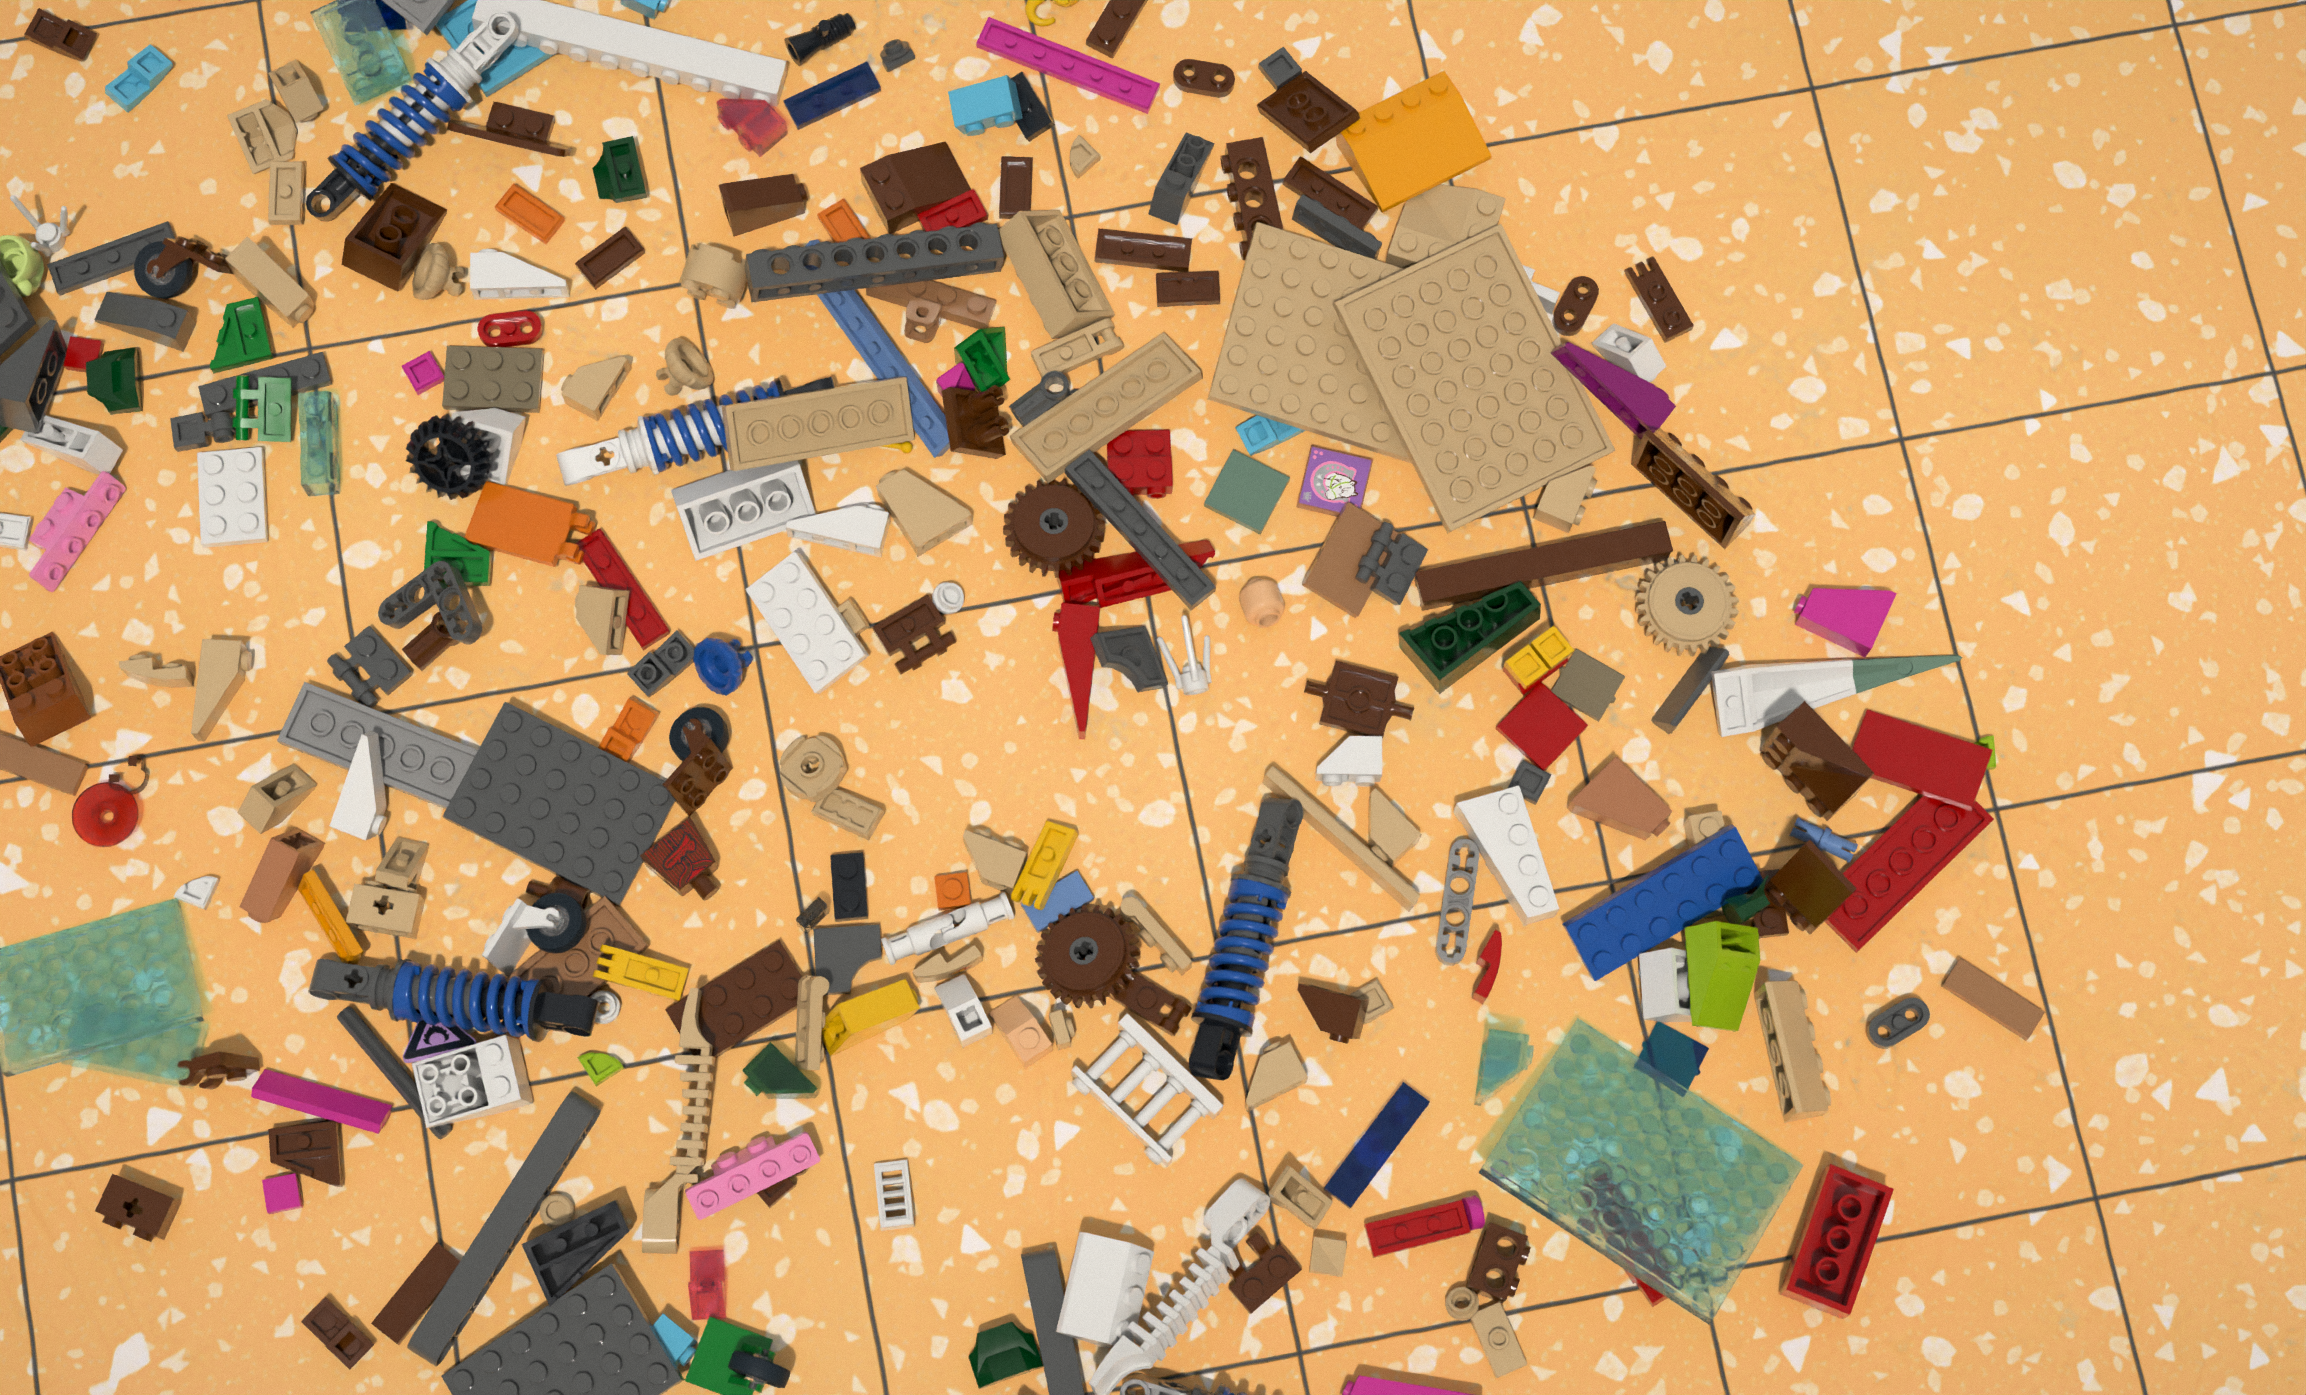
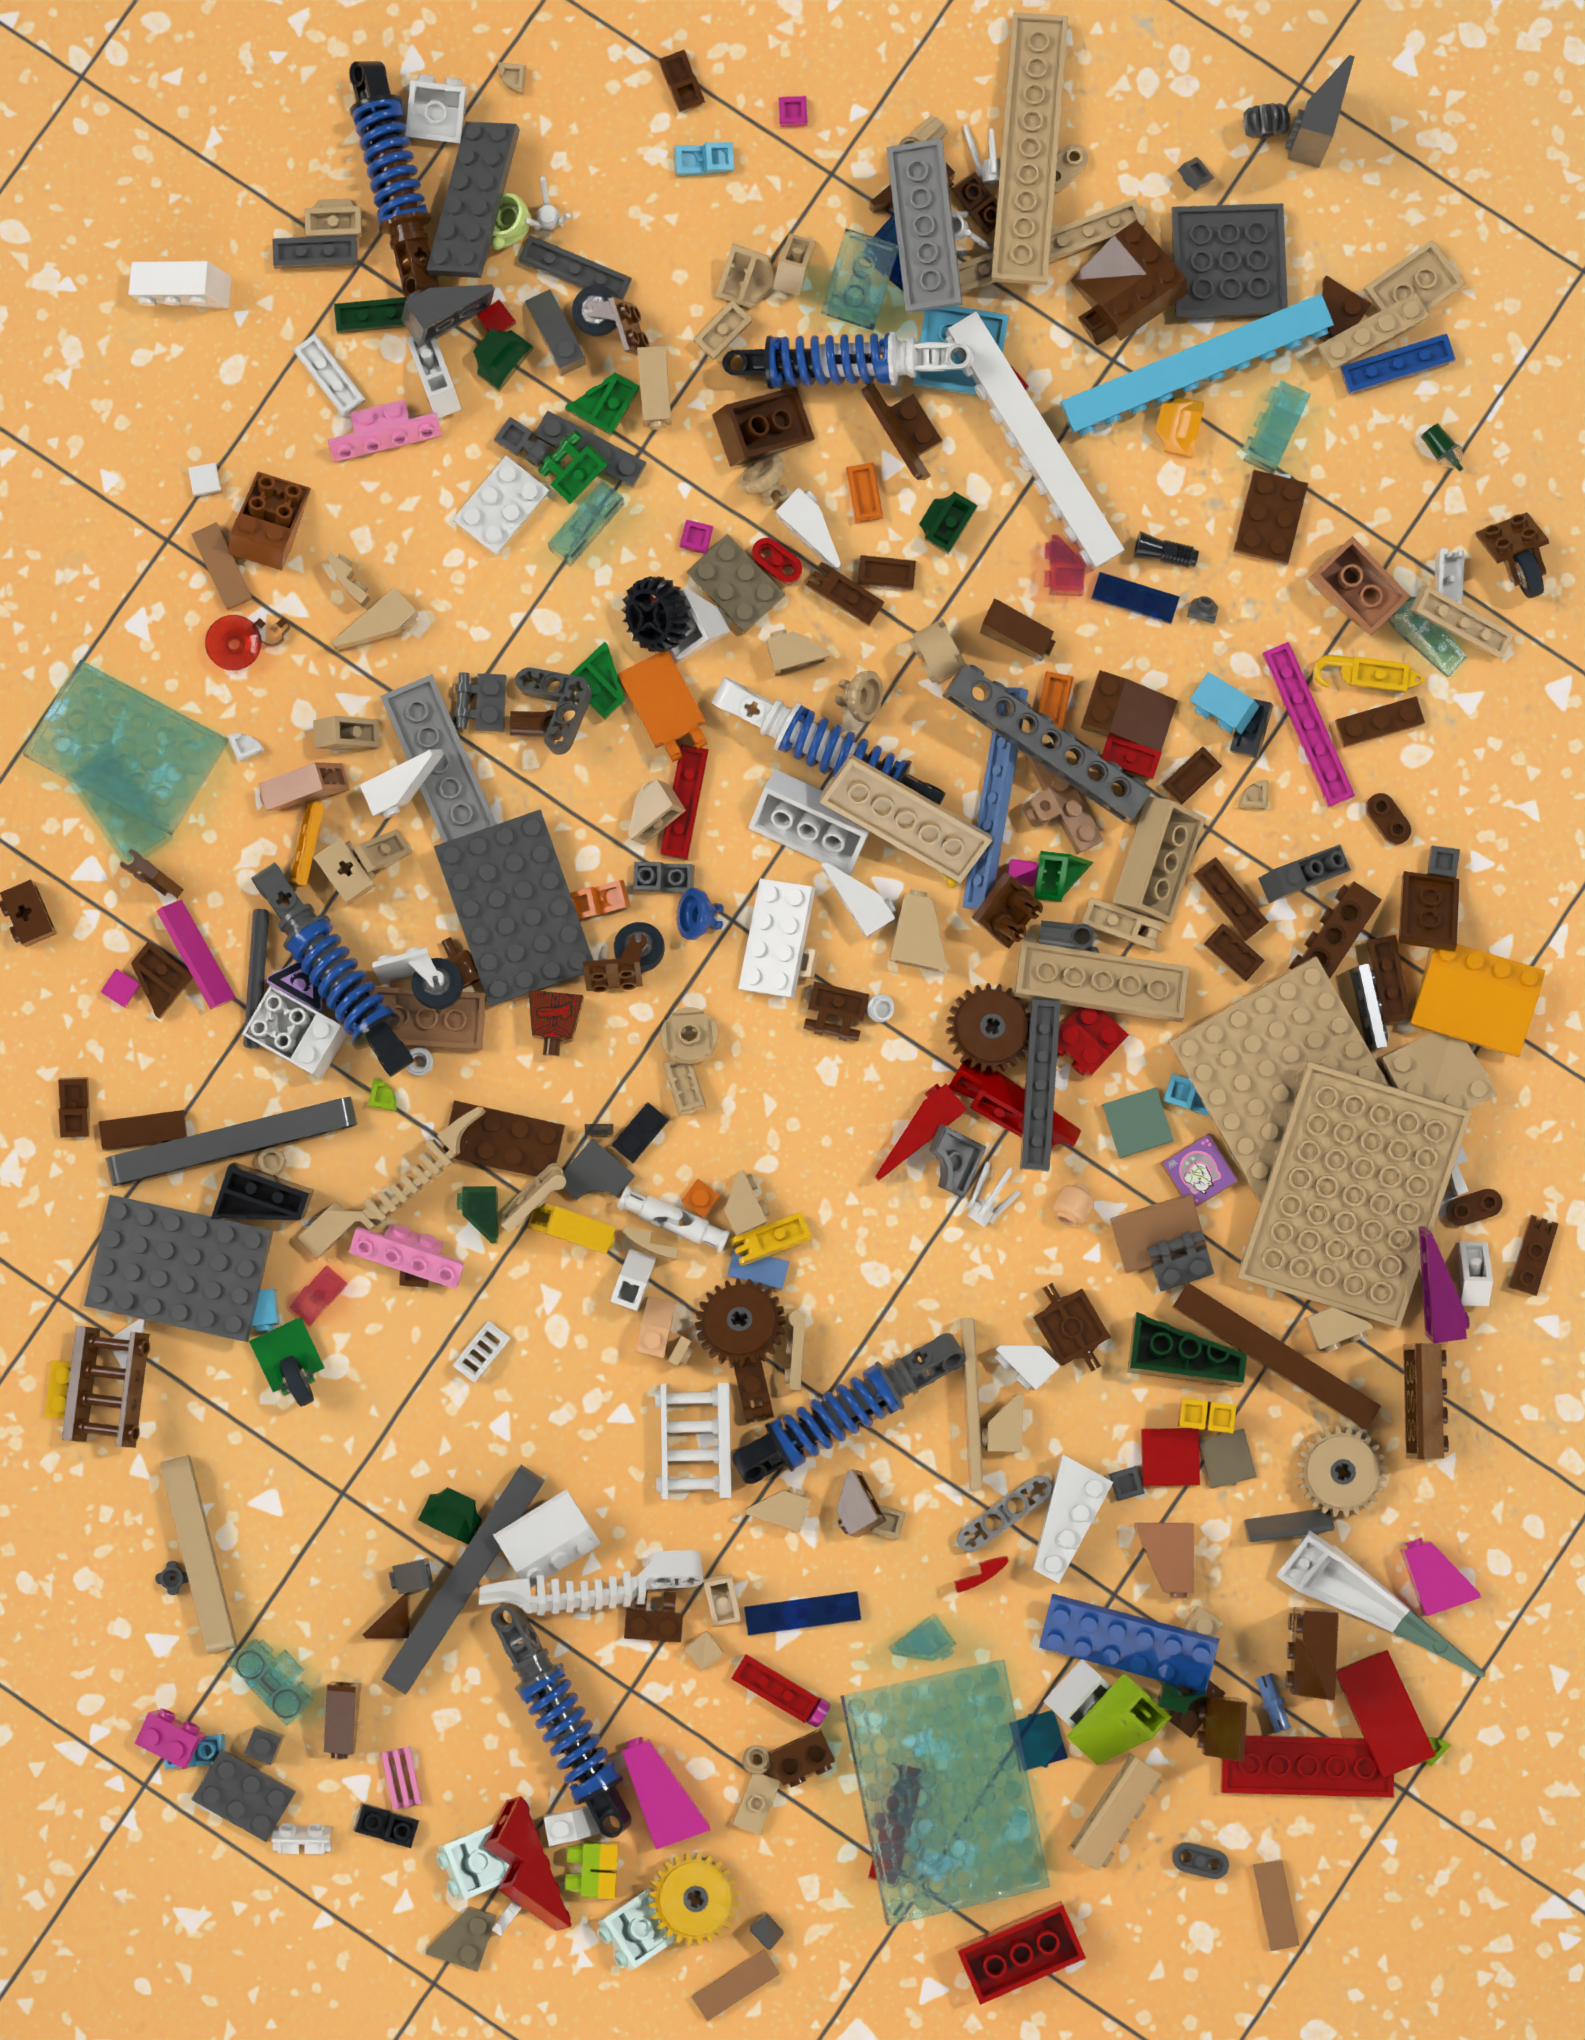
camera: 45 degrees right, 10 degrees up
yellow hinge [592,944,688,1001] -> none
none -> reddish brown hinge [806,562,884,627]

